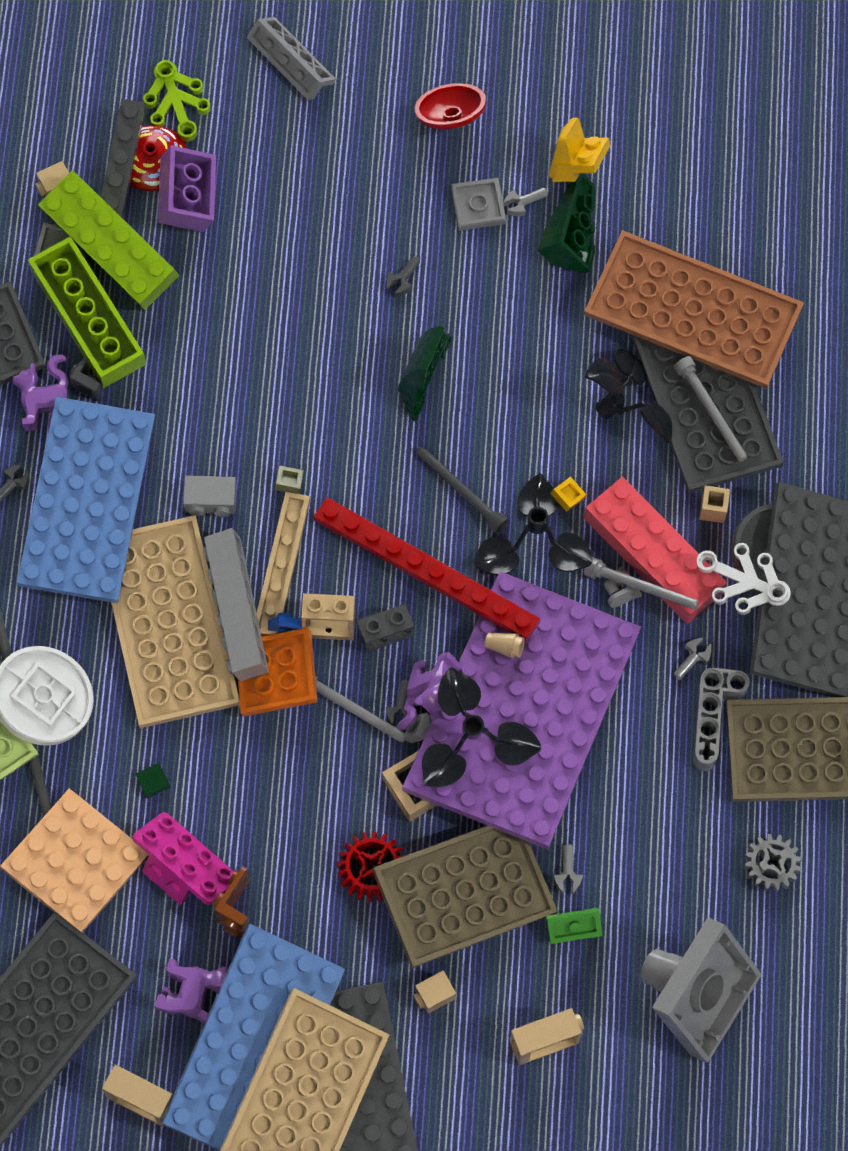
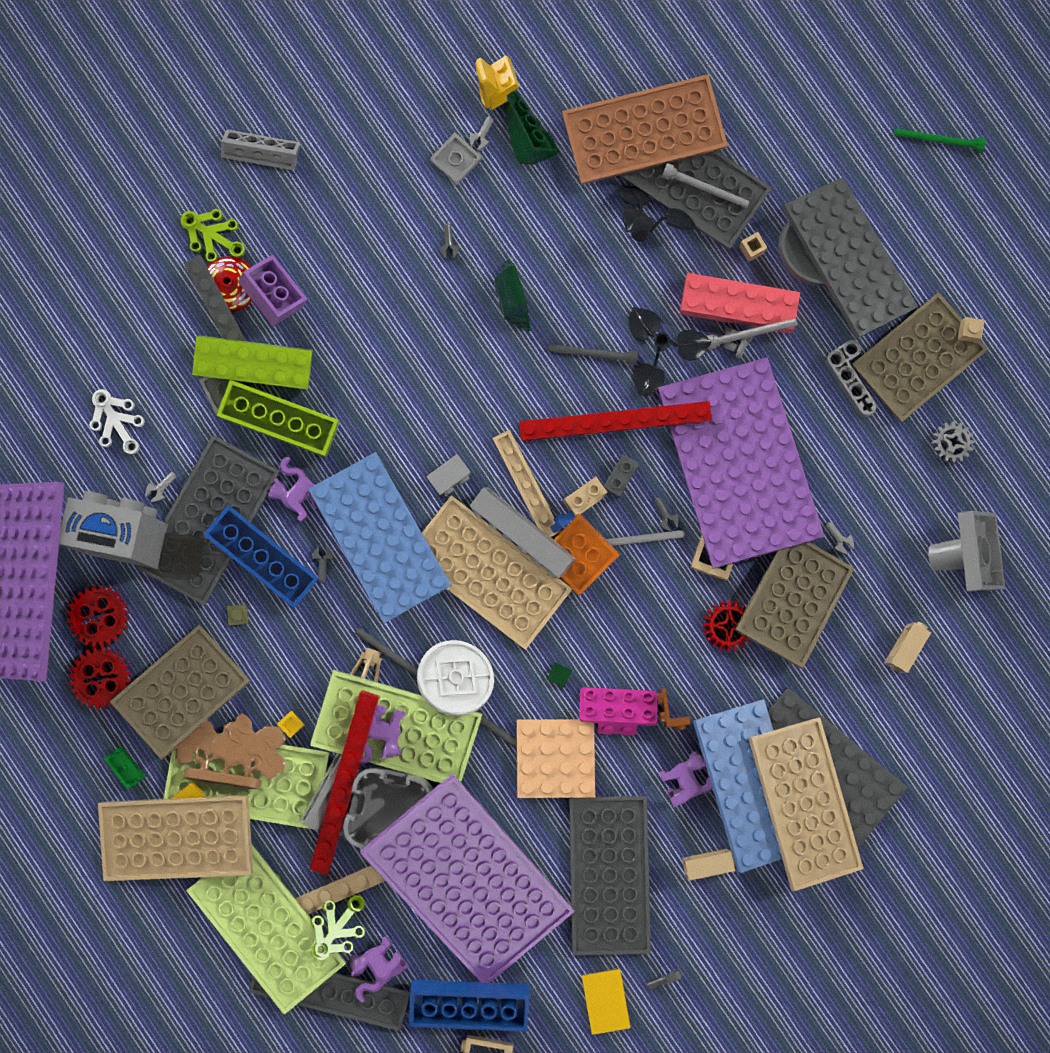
camera: 40 degrees left, 15 degrees up
tan brick [35,161,69,197] -> none
dark grey bracket [69,359,103,401] -> none
plate [274,465,304,494] -> none
medium lavender animal [397,652,462,730] -> none
light grey plate [403,713,433,743] -> none
tan brick [413,970,456,1014] -> none
red dish [415,83,486,130] -> none
black plant [422,667,542,787] -> none
tan cone [485,633,524,659] -> none
bright green plate [546,908,603,944] -> none
yellow plate [550,477,587,512] -> none
light grey bar [674,638,711,680] -> none
white plant [697,543,791,615] -> none

